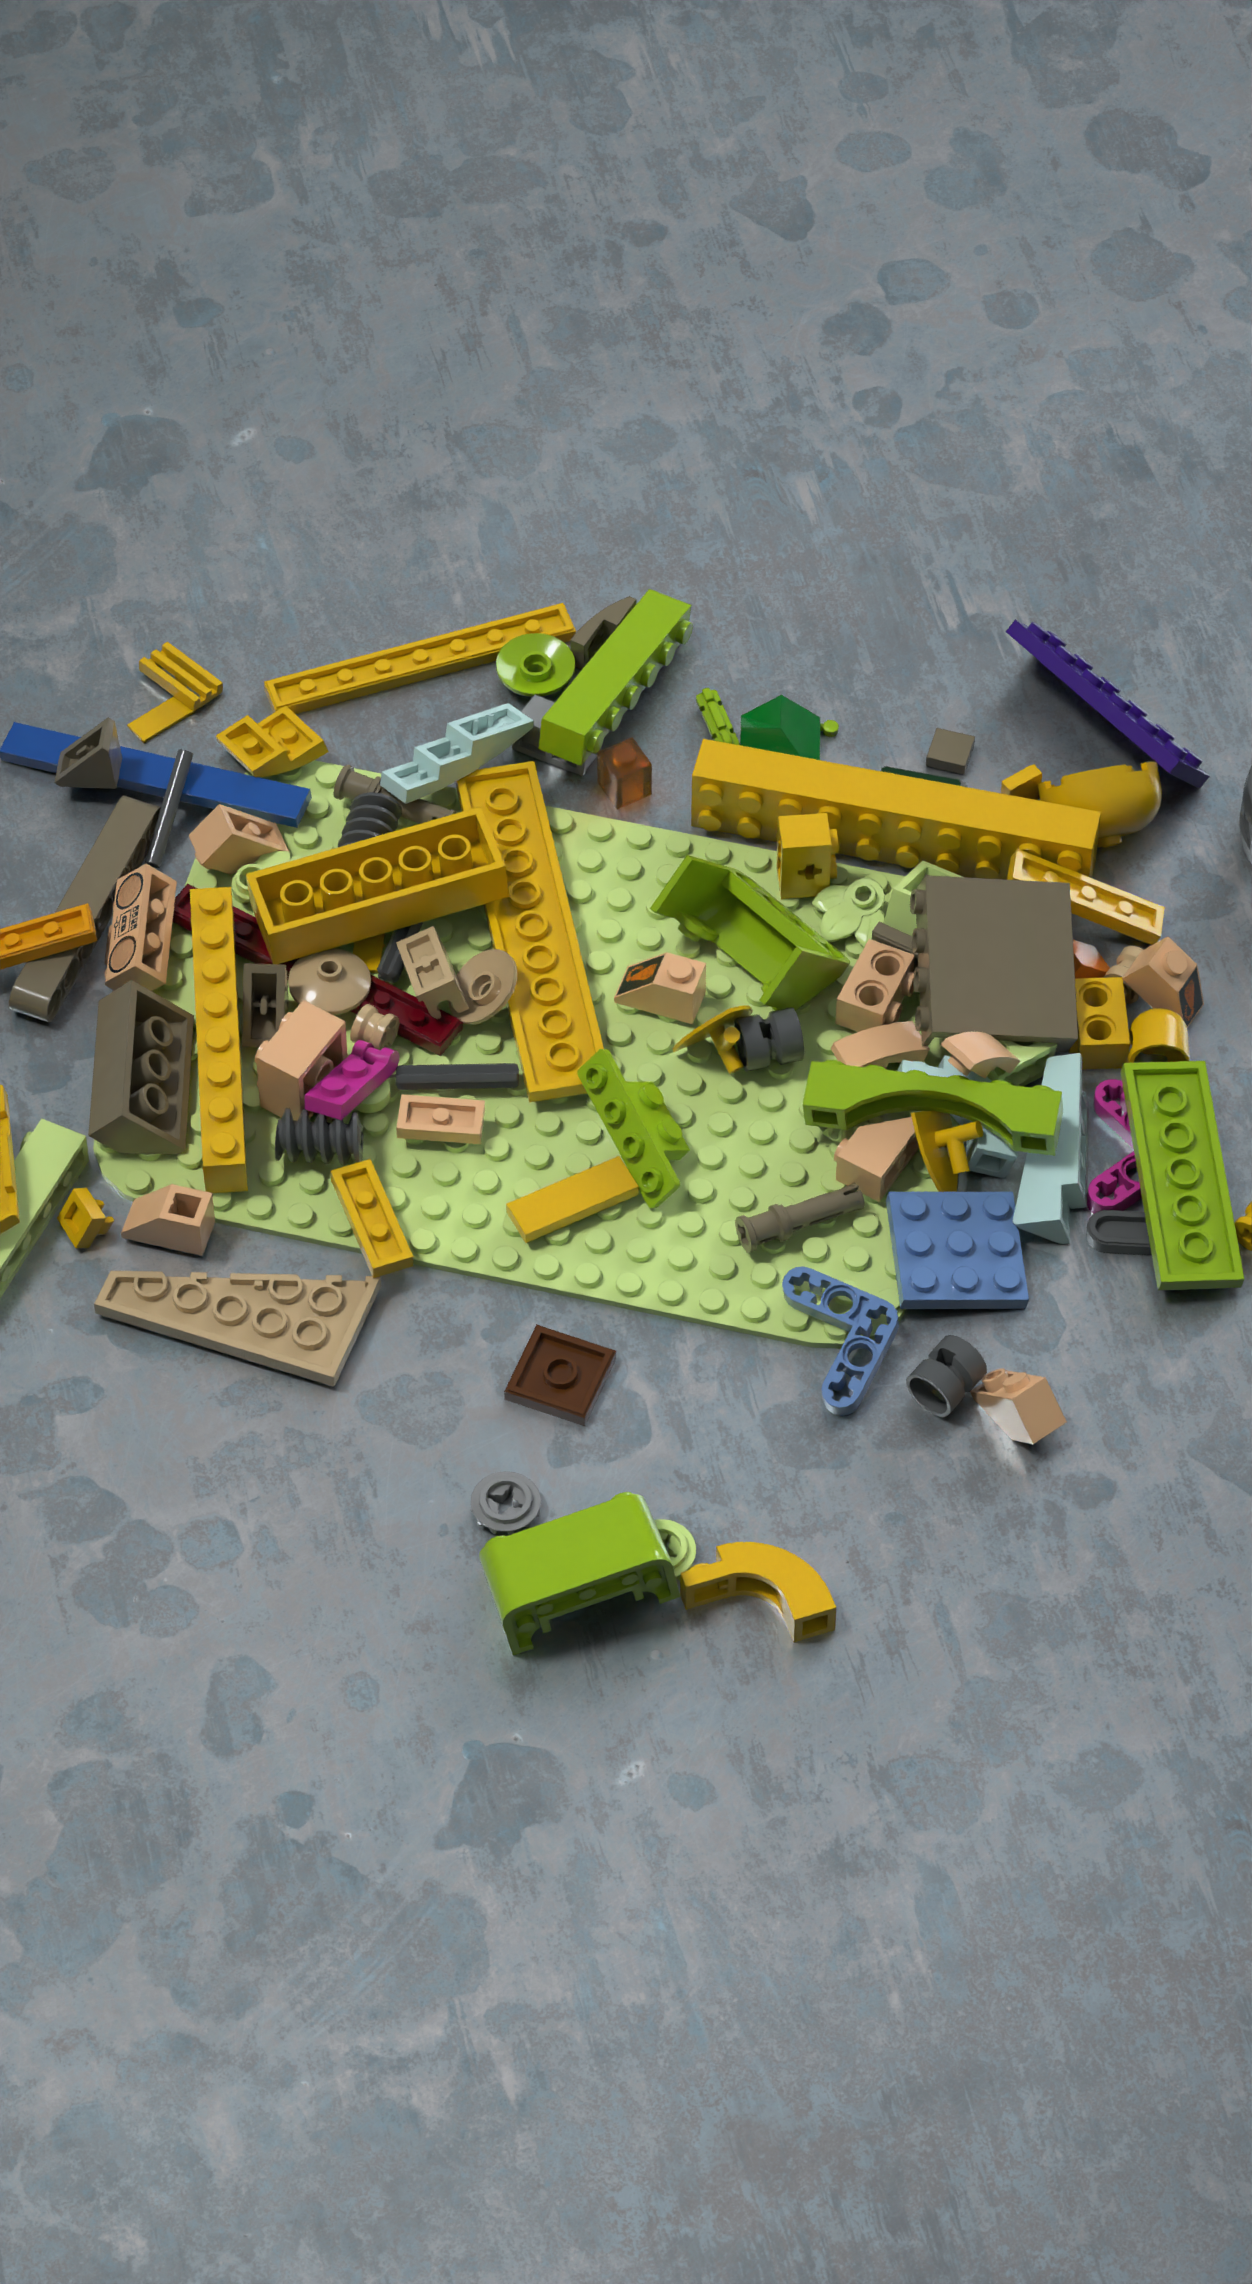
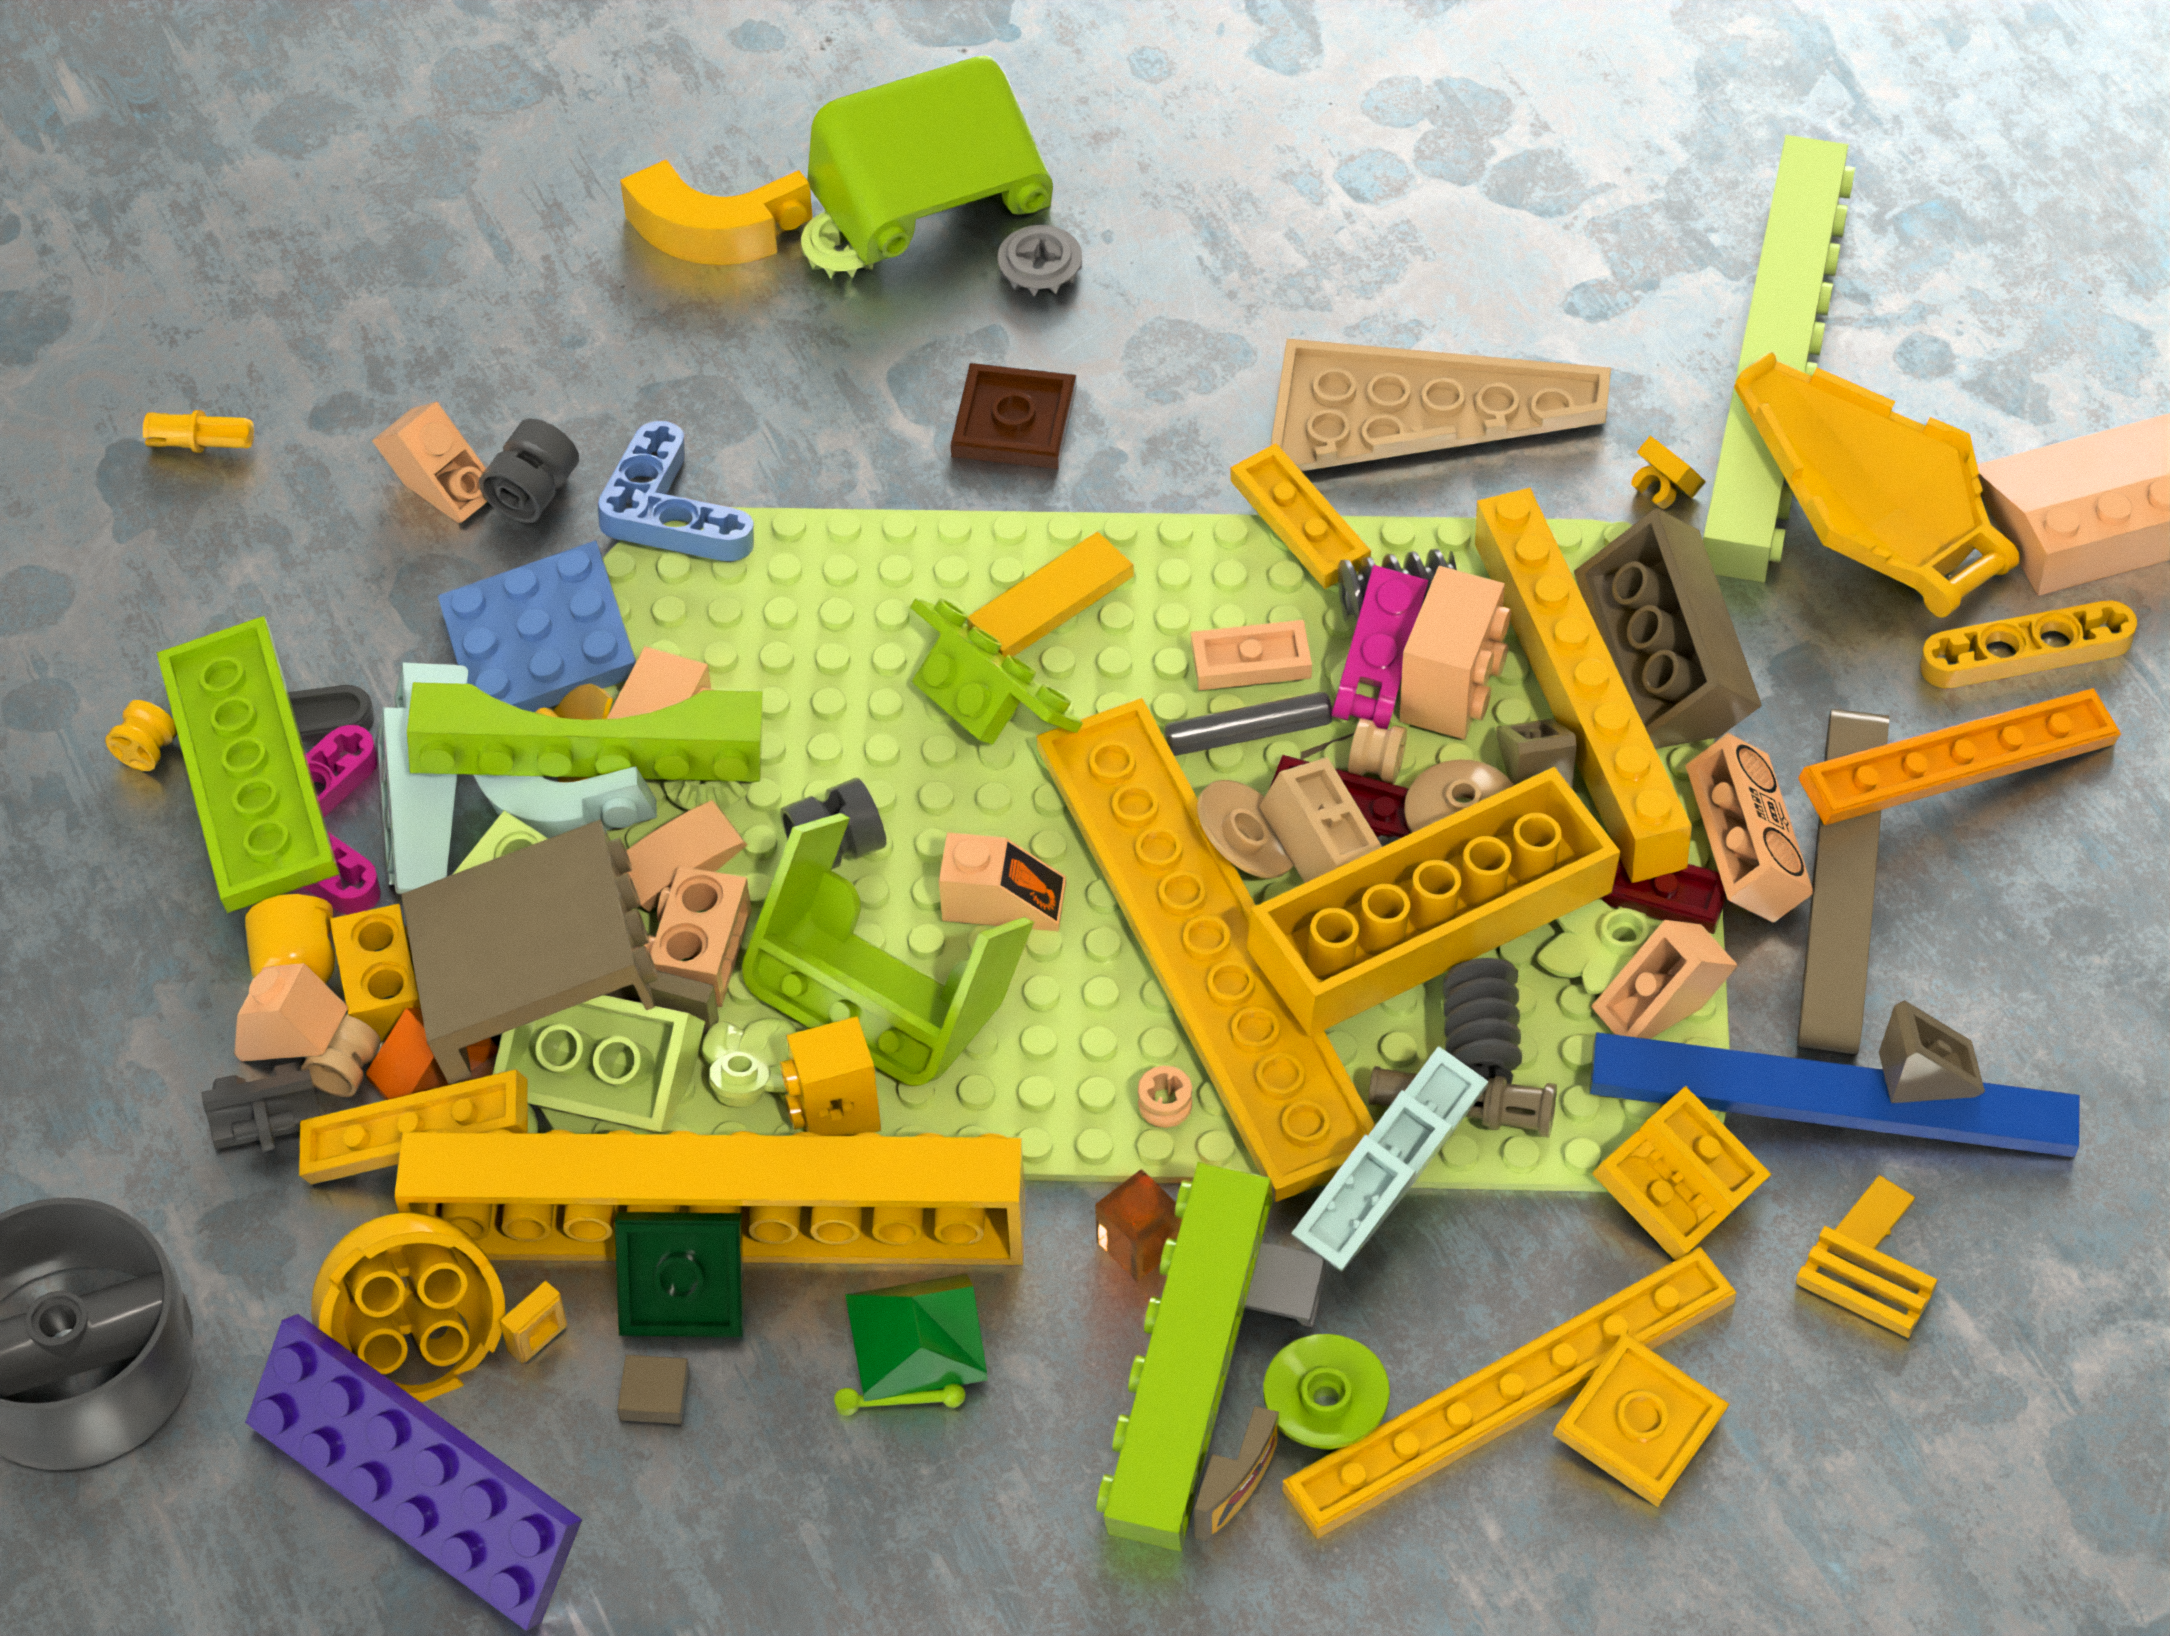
camera: 170 degrees right, 0 degrees up
light nougat slope [121,1184,215,1256] -> none
dark grey bar [145,749,193,868] -> none
yellow shield [672,1005,753,1074] -> none
lime axle [696,688,740,745] -> none
dark tan pin [735,1183,864,1253] -> none
light nougat slope [941,1032,1020,1078] -> none
none -> yellow axle [143,410,254,453]
none -> dark grey hips [201,1062,321,1152]
none -> light nougat bush [1138,1065,1192,1128]
none -> yellow tile [1552,1332,1730,1507]

